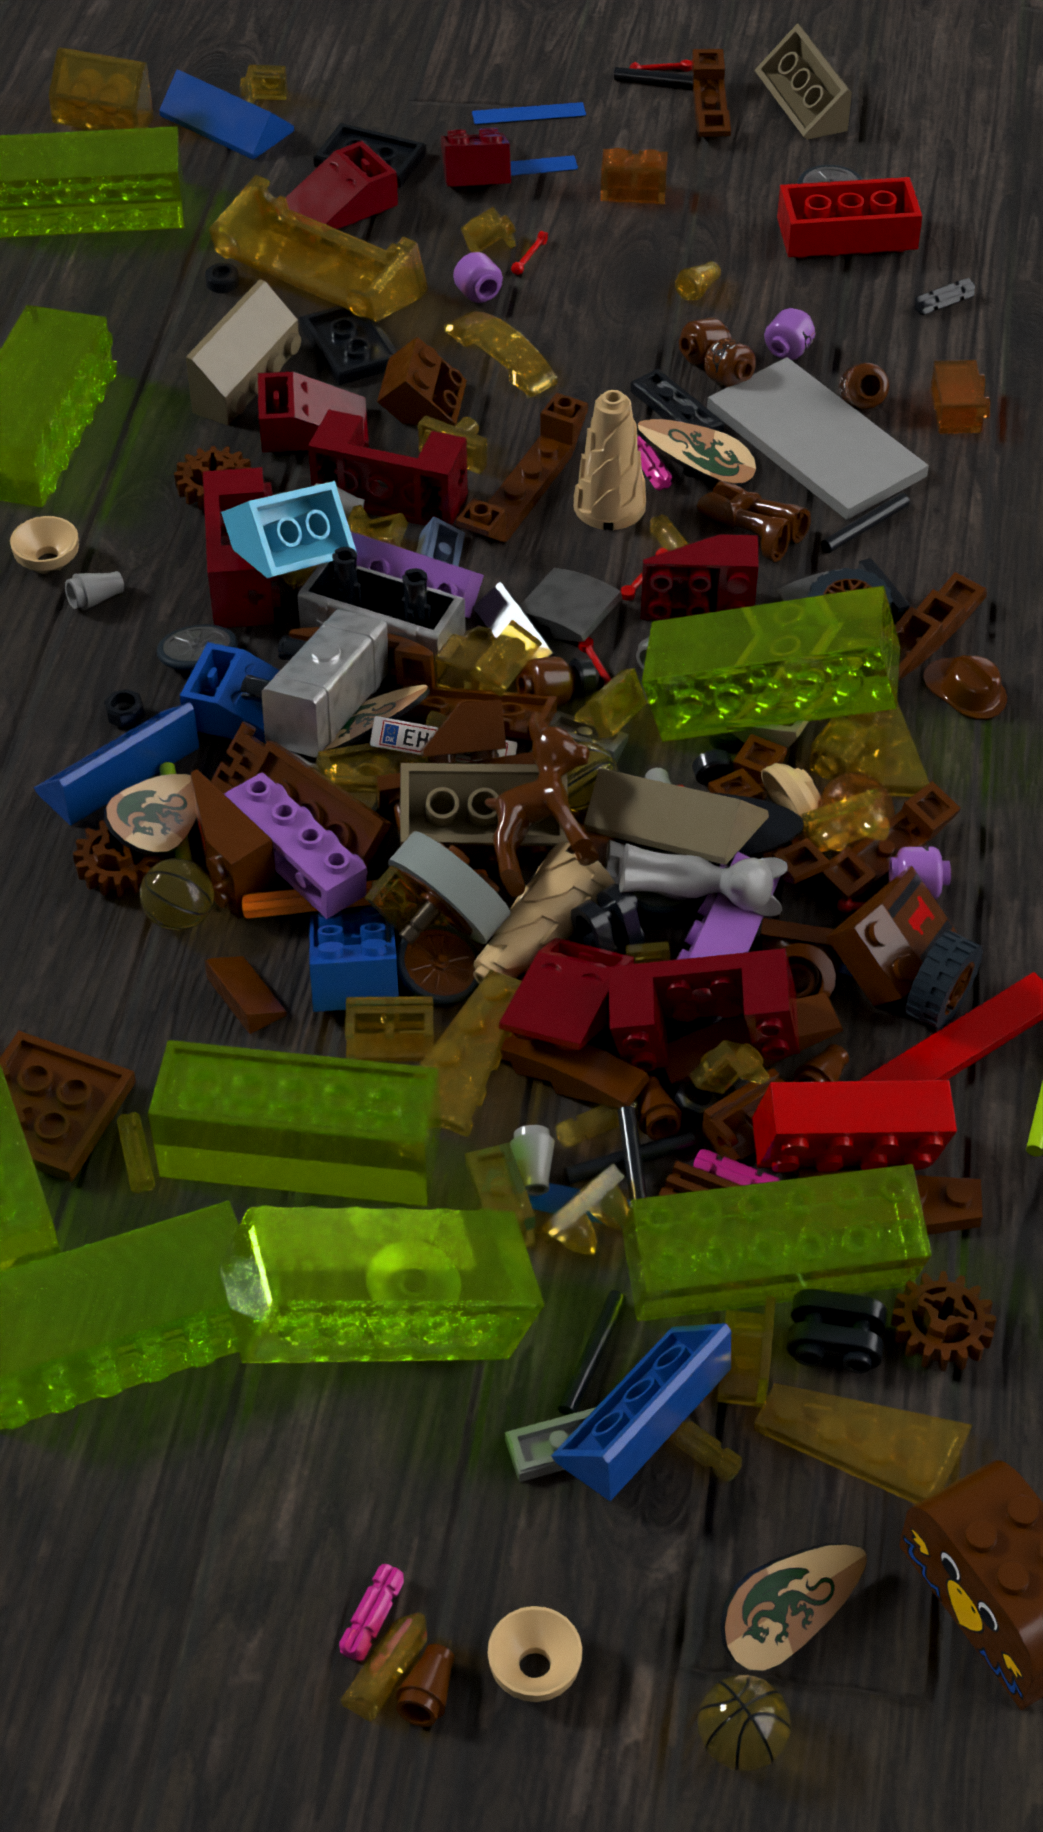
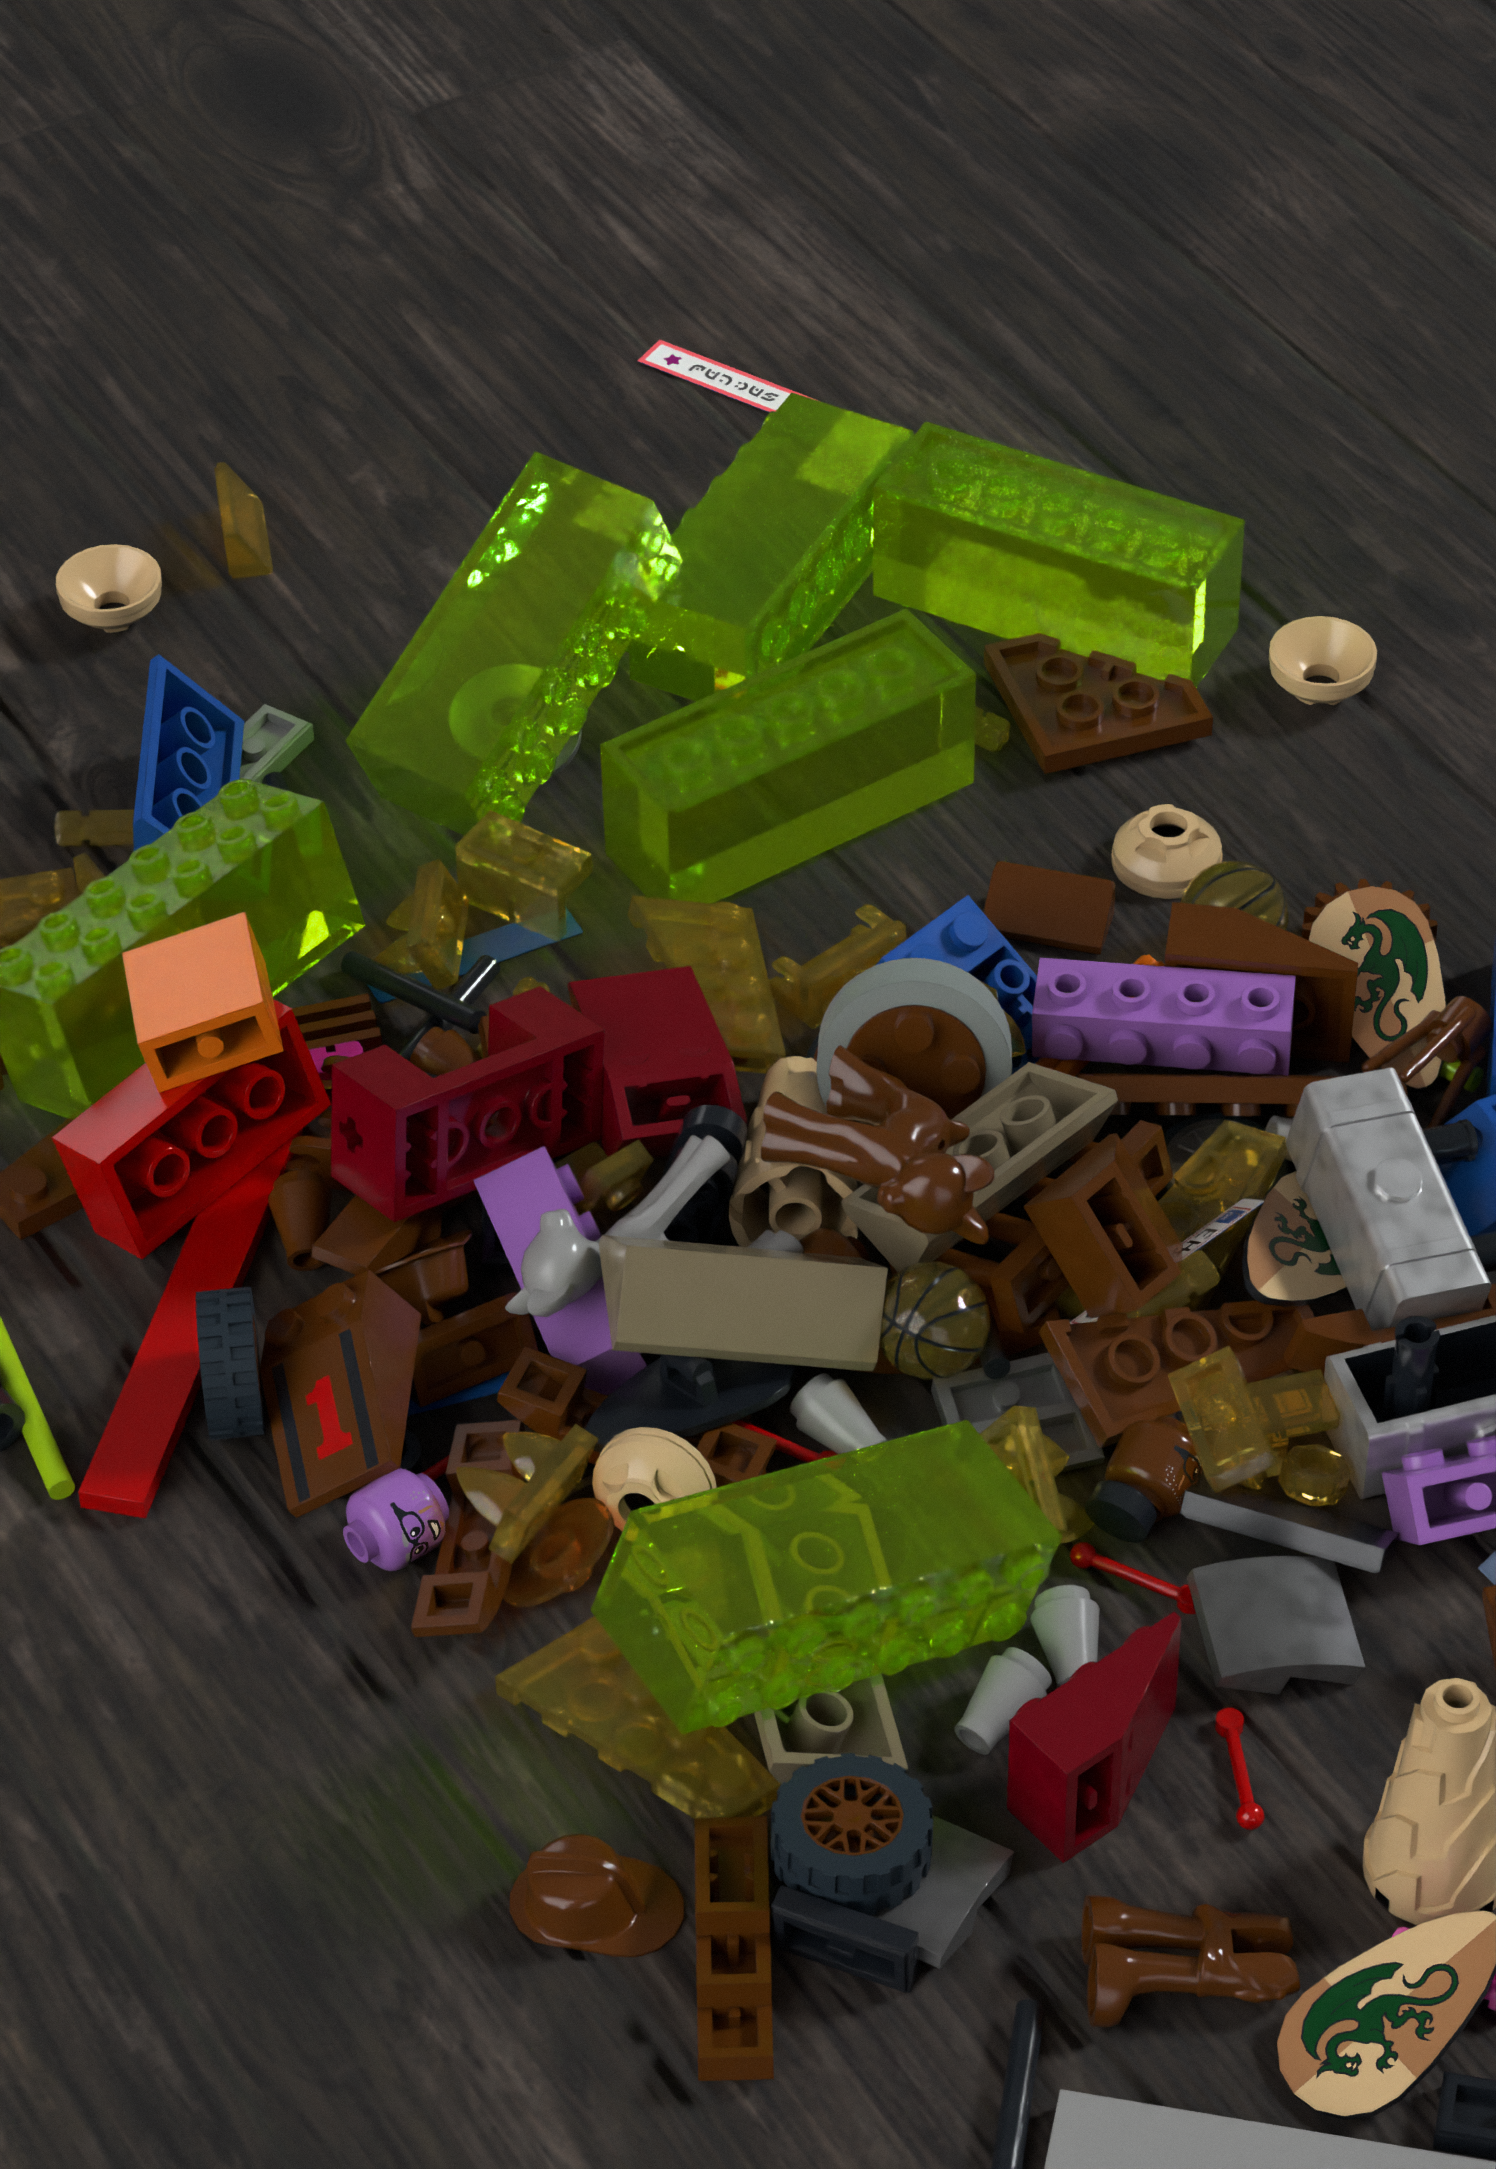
camera: 140 degrees right, 5 degrees down
dark pink axle [339,1564,404,1662] -> none
reddish brown cone [396,1644,455,1727] -> none
light grey cone [510,1125,555,1196] -> none
clear yellow axle [650,514,689,551] -> none
none -> orange brick [122,912,284,1093]
none -> tan piece [1111,804,1223,899]
none -> reddish brown plant [1362,996,1493,1128]

